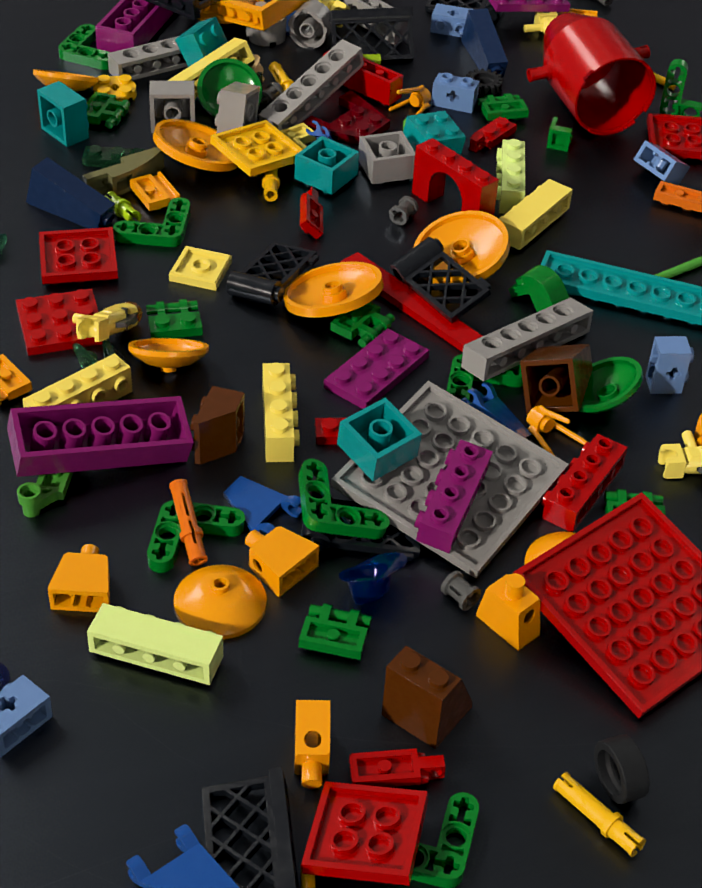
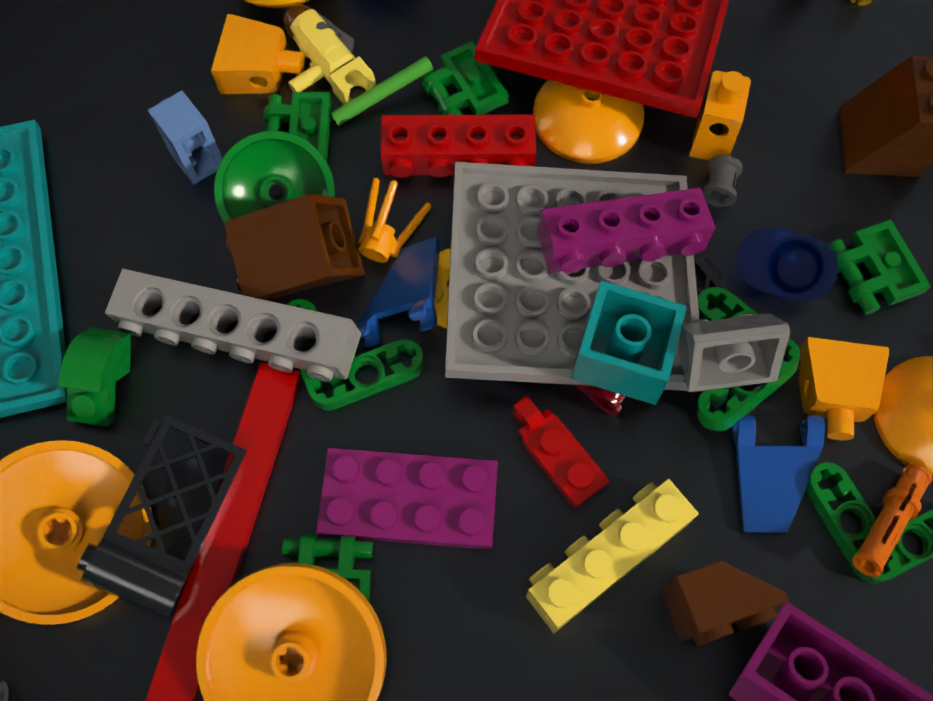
camera: 120 degrees left, 25 degrees up
none -> green plate [263,92,332,162]
none -> bright green bar [331,56,433,126]
none -> light grey slope [678,313,790,392]

